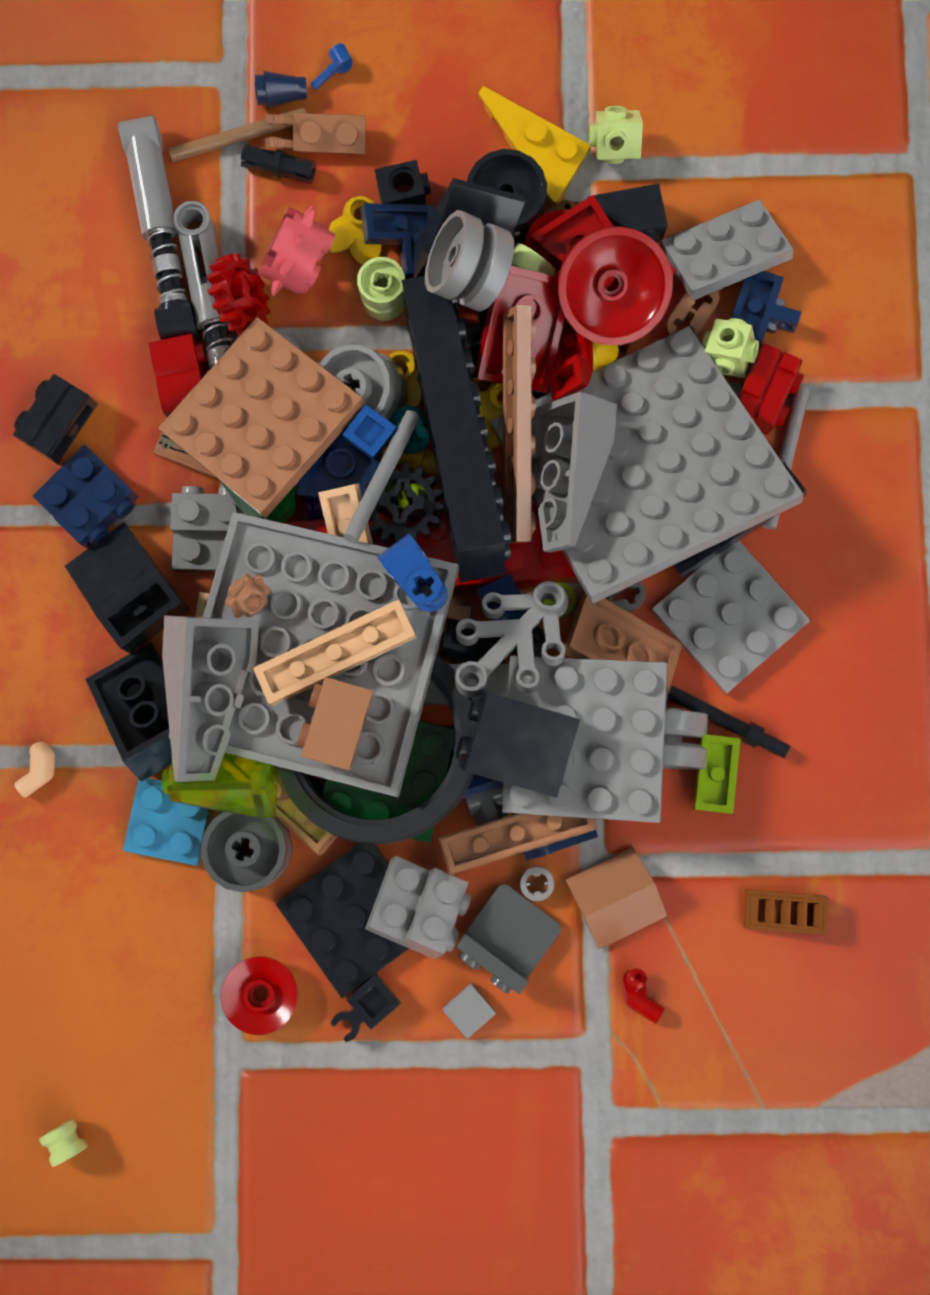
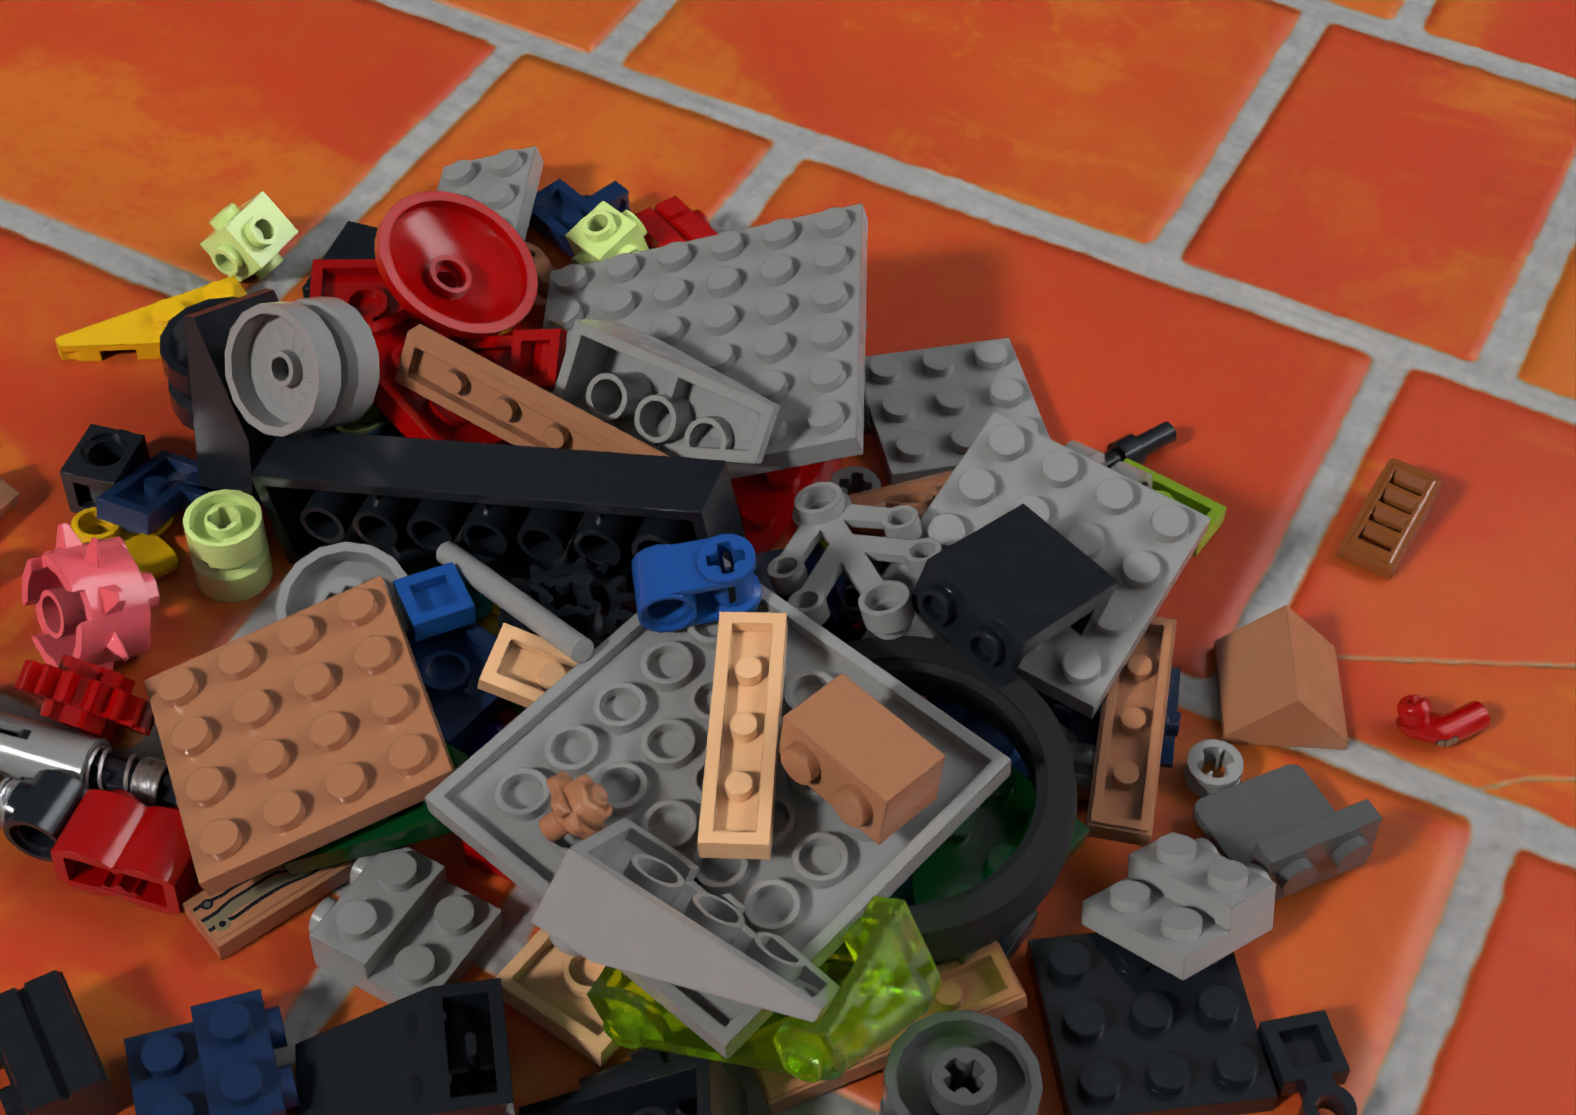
camera: 70 degrees left, 35 degrees down
light grey tile [442,983,496,1039] -> none

